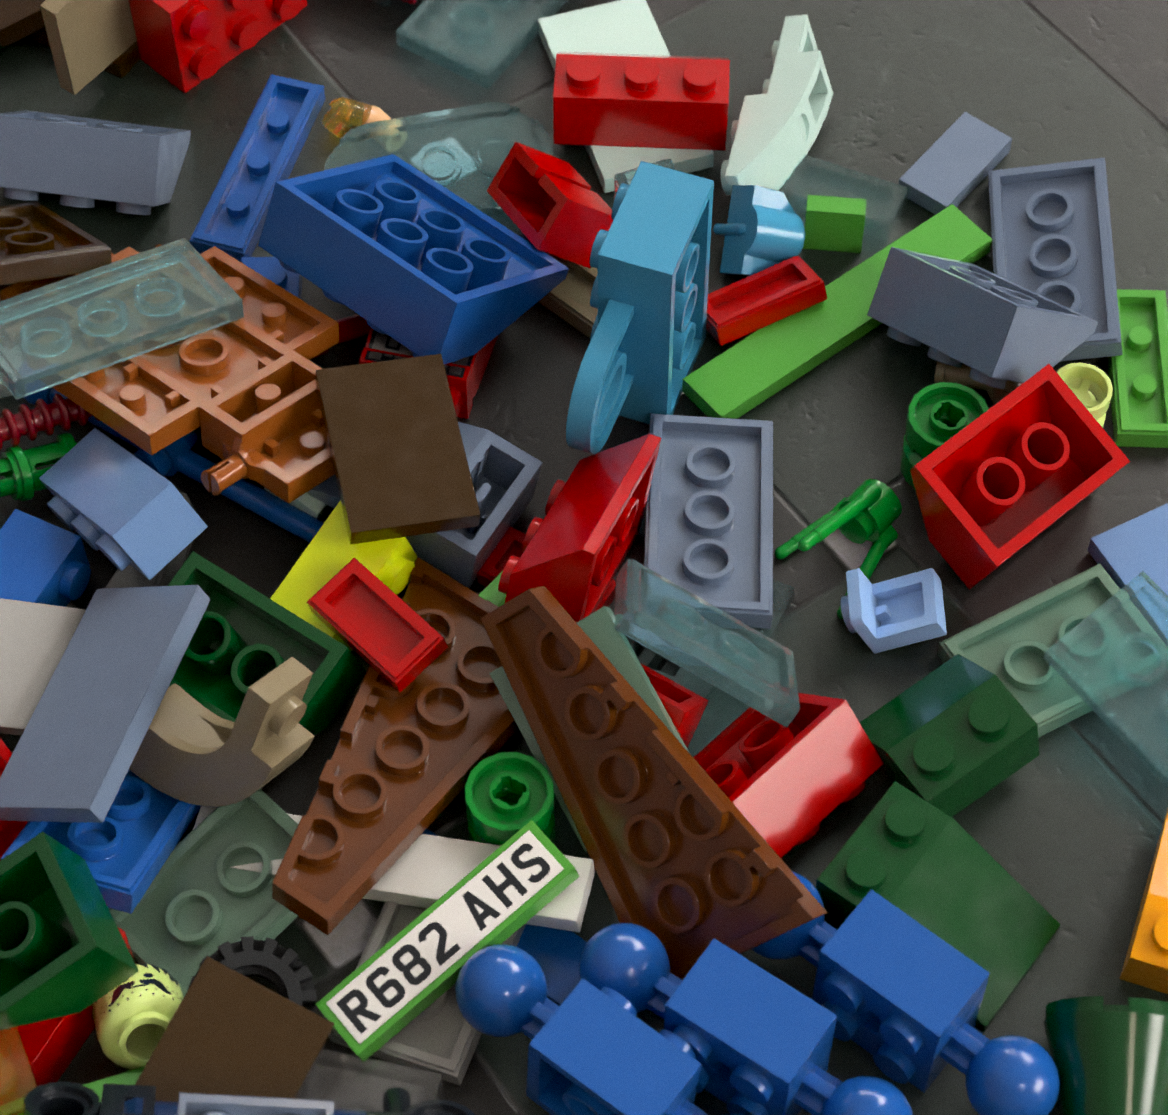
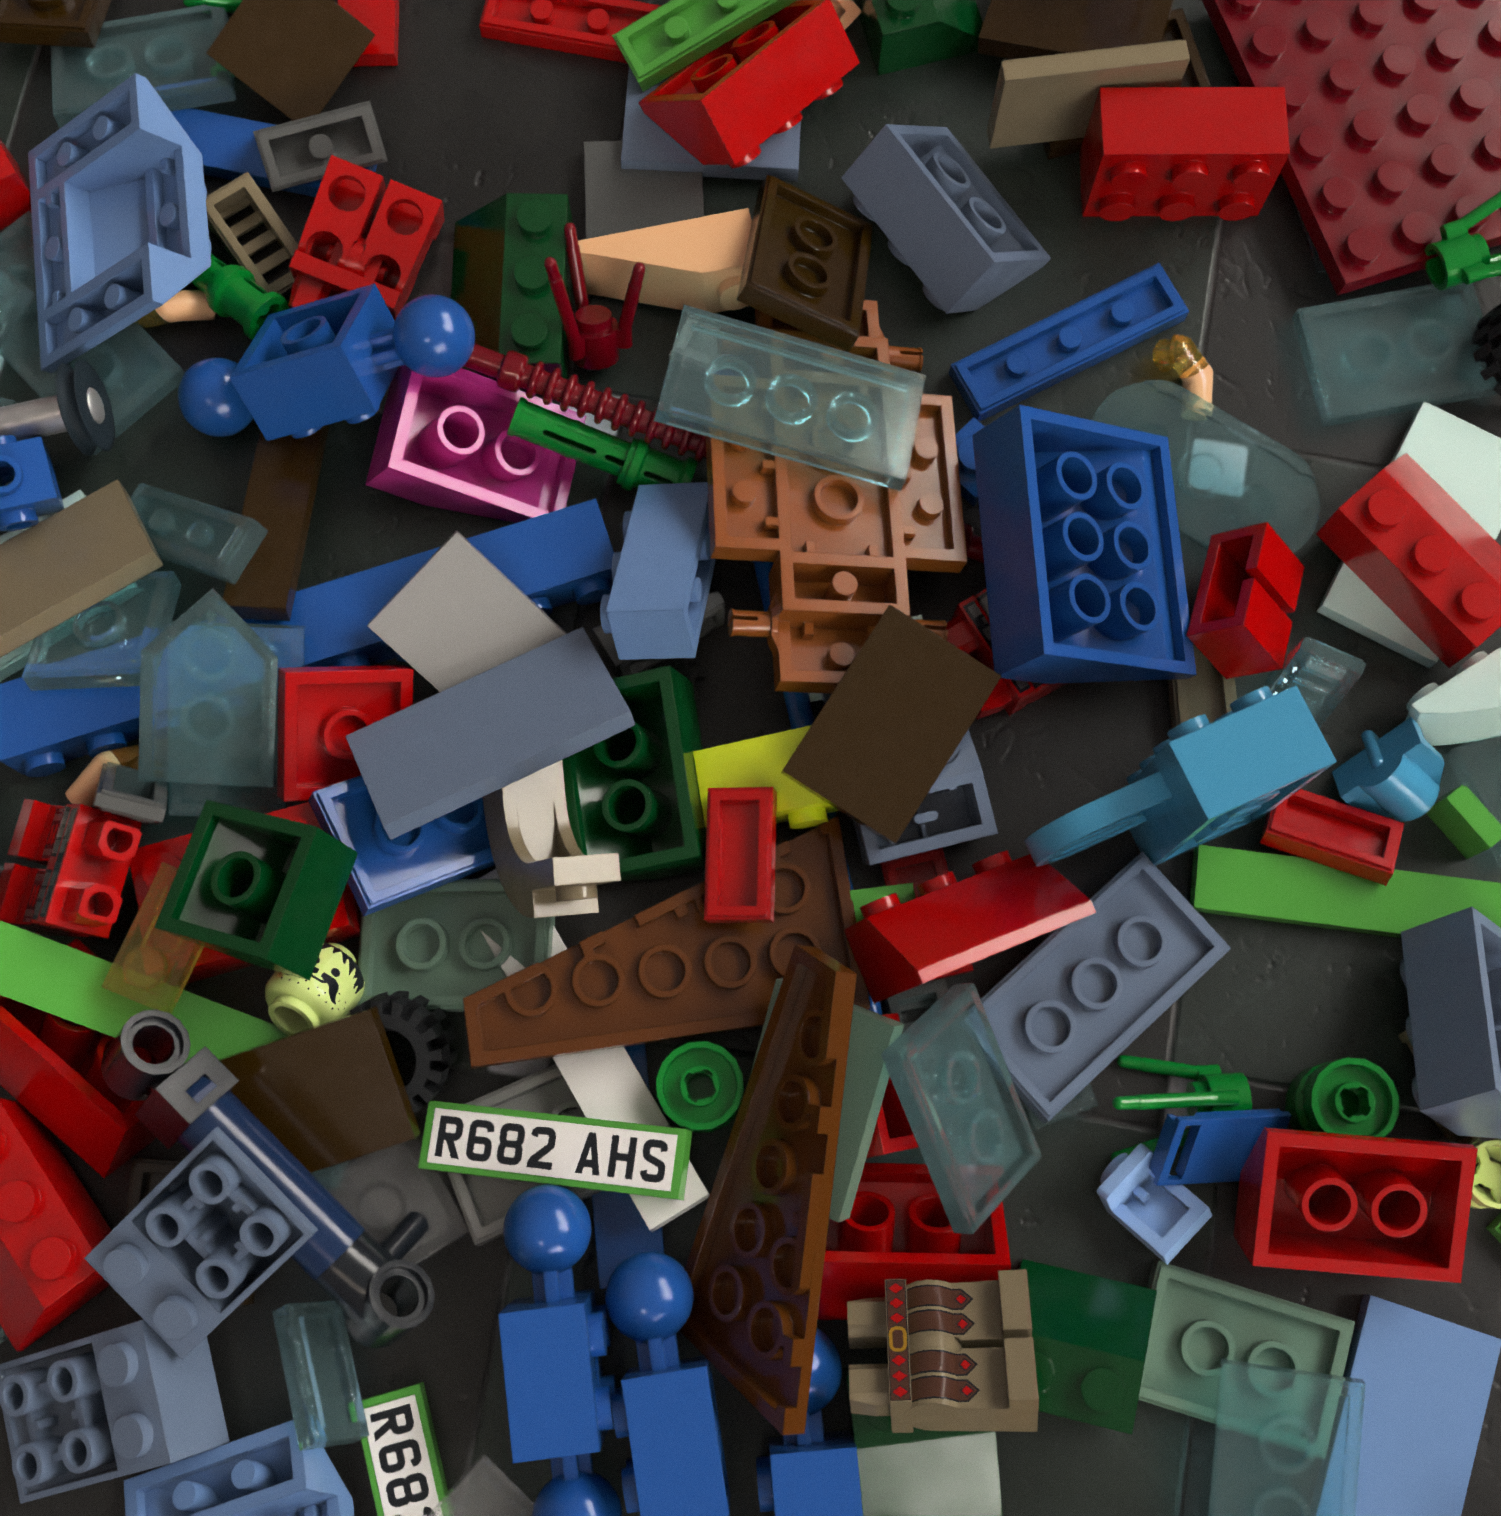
camera: 45 degrees right, 20 degrees up
none -> dark tan hips [847,1269,1039,1433]
none -> blue piece [1149,1108,1292,1186]

